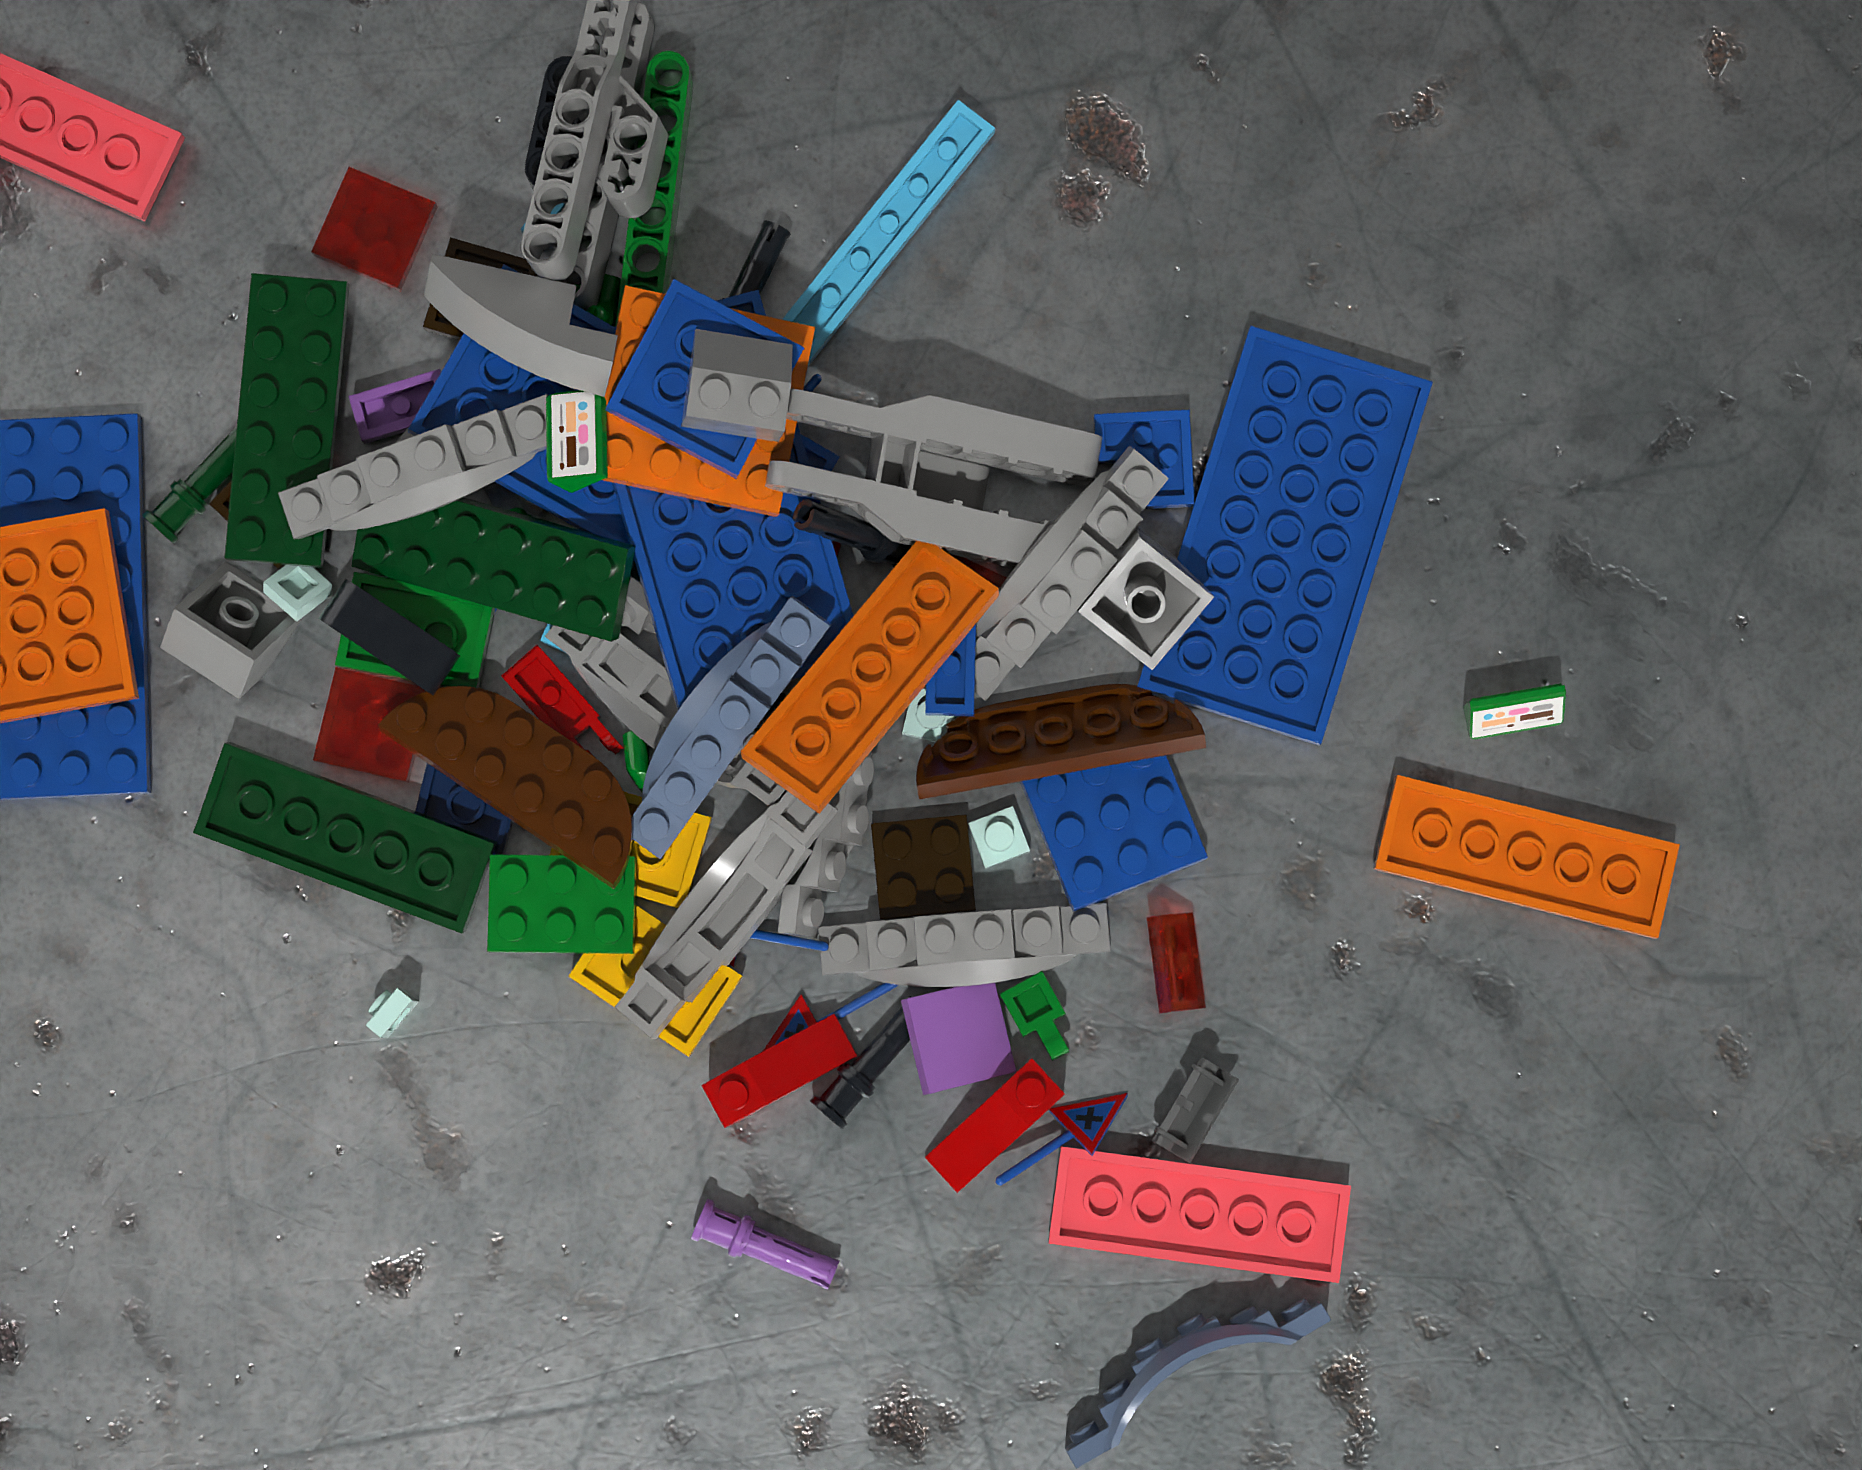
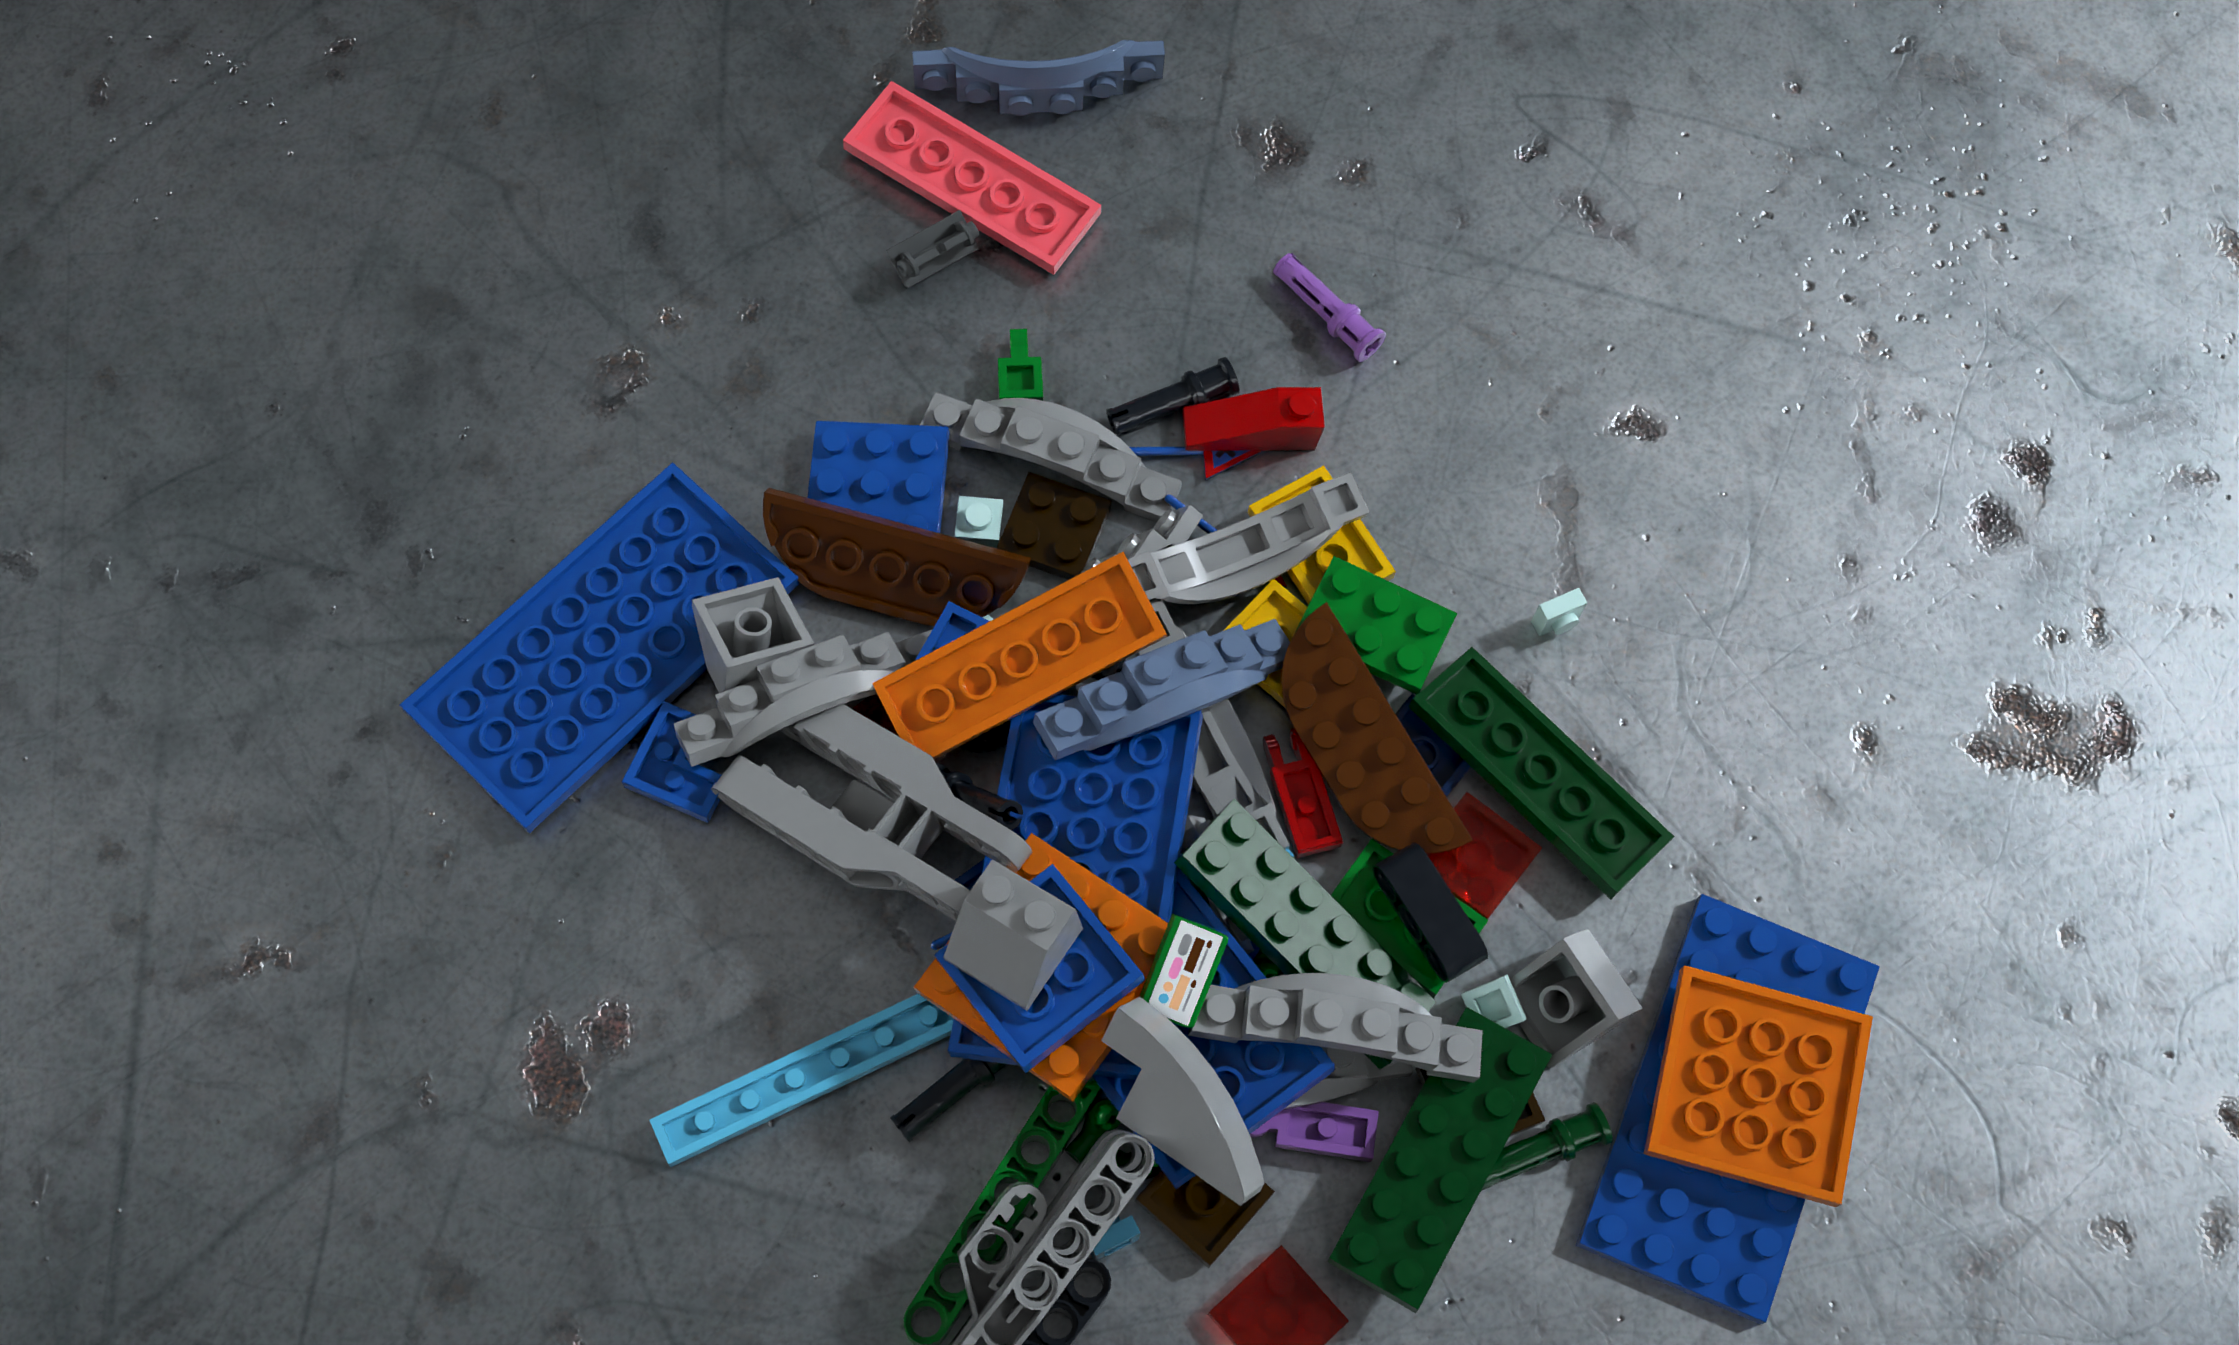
camera: 165 degrees left, 15 degrees down
green arm [622,731,650,793] -> none
medium lavender tile [901,983,1016,1095] -> none
red slope [925,1058,1065,1193] -> none
piece [995,1093,1128,1186] -> none
clear red plate [1147,912,1206,1014] -> none
orange plate [1373,775,1680,939] -> none
slope [1463,683,1566,740] -> none

